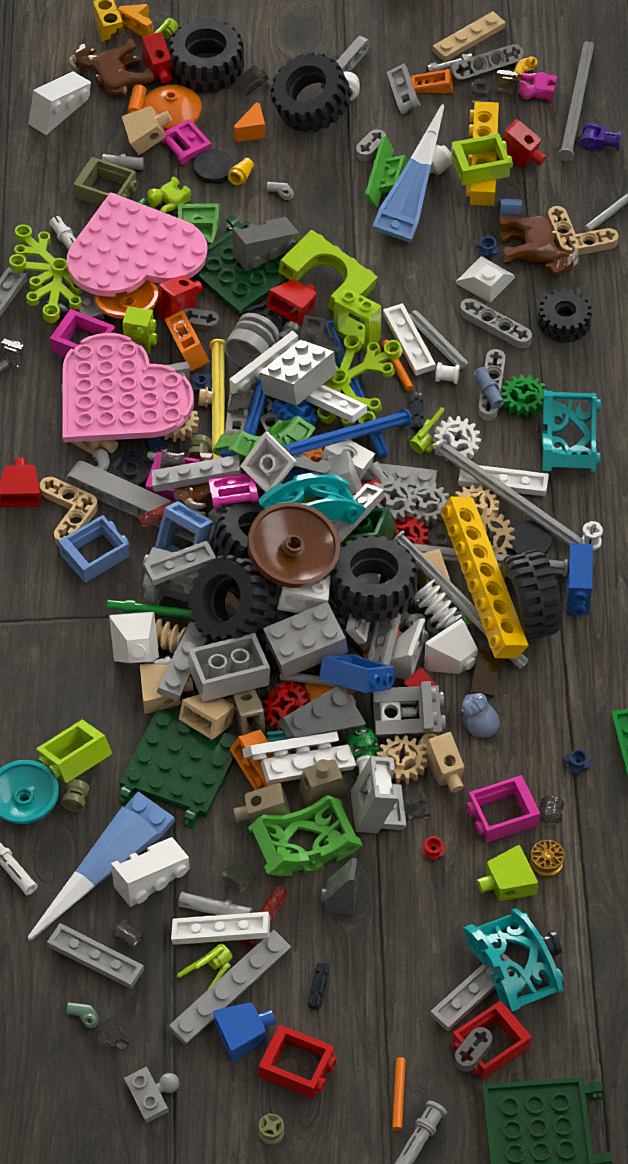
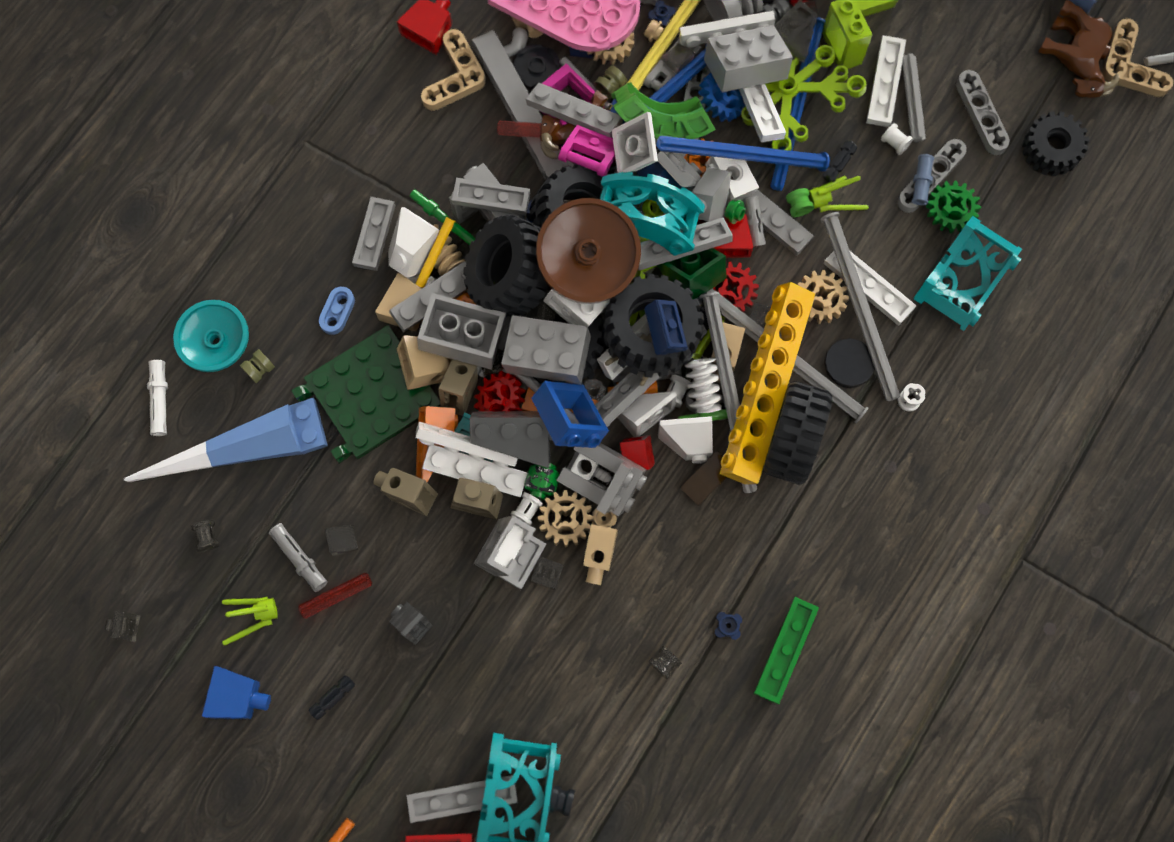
camera: 35 degrees right, 20 degrees up
lime window [36,719,112,783] -> none
light grey plate [47,923,144,989] -> none
medium blue window [58,515,130,583] -> none
sand green arm [67,1002,99,1028] -> none
white wedge [111,837,190,907] -> none
light grey plate [124,1066,179,1123] -> none
medium blue window [155,501,214,553] -> none
clear smoke bush [160,449,186,468] -> none
light grey plate [168,930,291,1046] -> none
white plate [171,912,270,945] -> none
bright green fence [248,796,363,876] -> none
red window [259,1025,337,1099] -> none
olive wheel [259,1114,284,1145] -> none
light grey gear [373,476,417,522] -> none
orange bar [381,340,414,392] -> none
light grey gear [408,482,449,527] -> none
red plate [422,836,445,859] -> none
white gear [433,416,481,461] -> none
white slope [456,256,515,303] -> none
sand blue hair [461,693,500,738] -> none
dark pink window [466,775,540,843] -> none
dark blue plate [477,236,499,257] -> none
lime torso [477,845,538,901] -> none
tan gear [481,512,516,555] -> none
pearl gold wheel [530,840,565,879] -> none
blue window [566,543,593,615] -> none
none -> medium blue plate [319,287,355,335]
none -> light grey plate [352,197,396,271]
none -> yellow bar [415,217,455,288]
none -> dark blue slope [645,300,688,355]
none -> green plate [724,200,746,224]
none -> bright green wheel [786,188,815,217]

